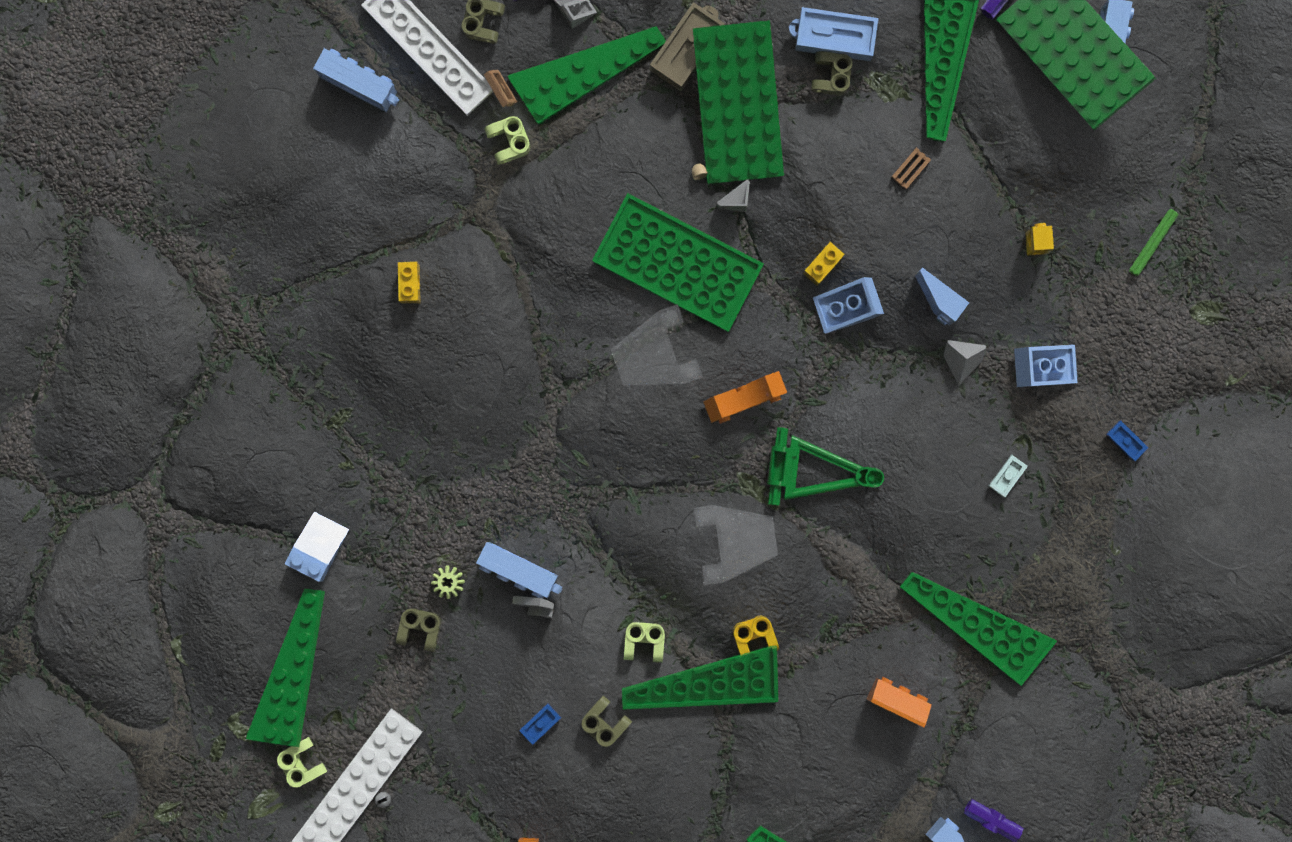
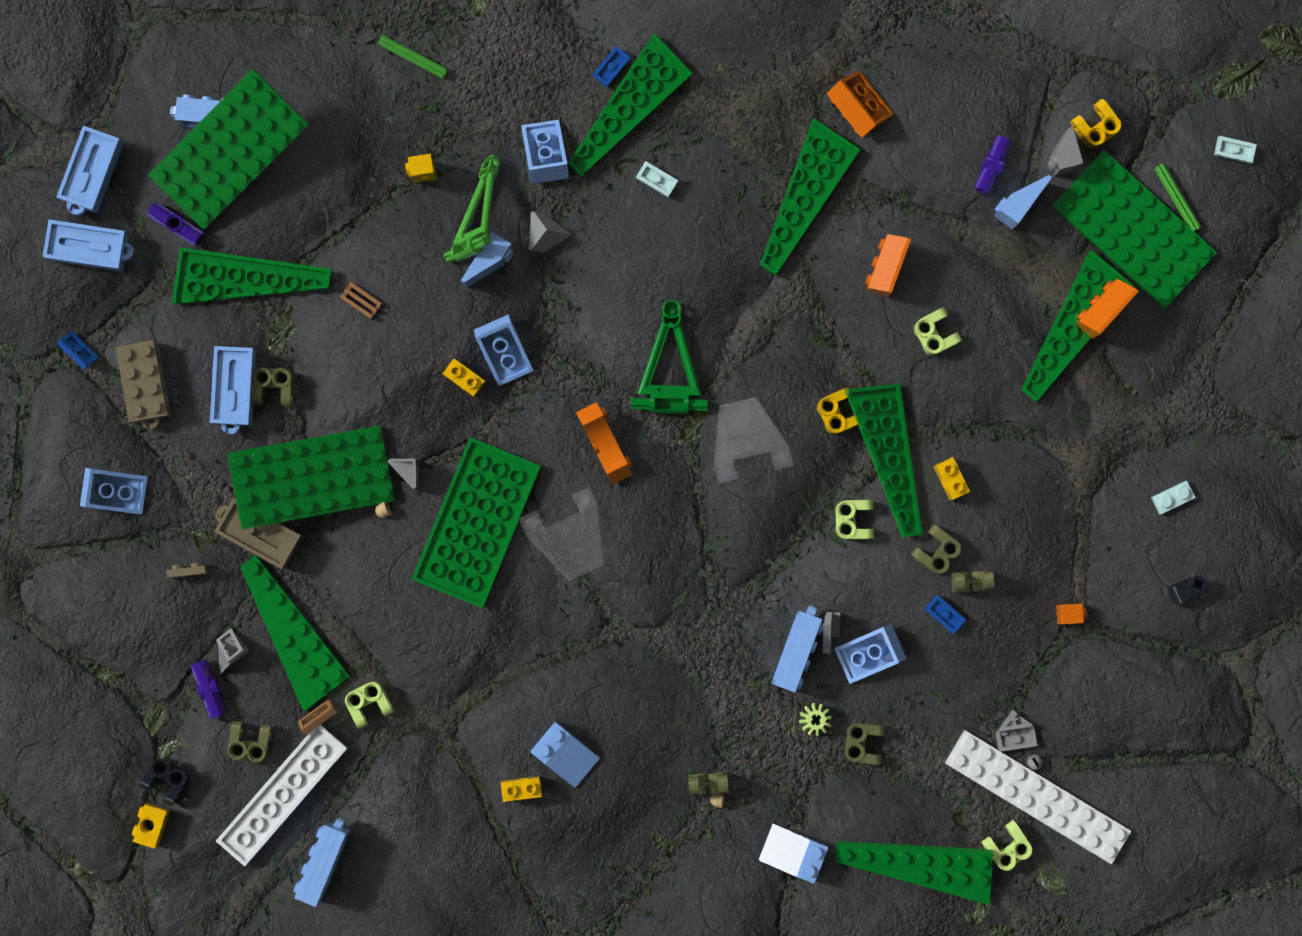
camera: 90 degrees left, 0 degrees up
none -> bright green piece [443,154,500,263]
none -> light blue slope [530,721,600,788]
none -> green wing [568,33,692,177]
none -> olive piece [688,772,728,795]
none -> tan hinge [710,793,725,808]
none -> orange slope [826,70,894,138]
none -> light blue slope [834,624,907,684]
none -> yellowish green piece [914,307,962,356]
none -> yellow brick [933,457,970,501]
none -> olive piece [951,571,994,592]
none -> light grey slope [996,710,1038,752]

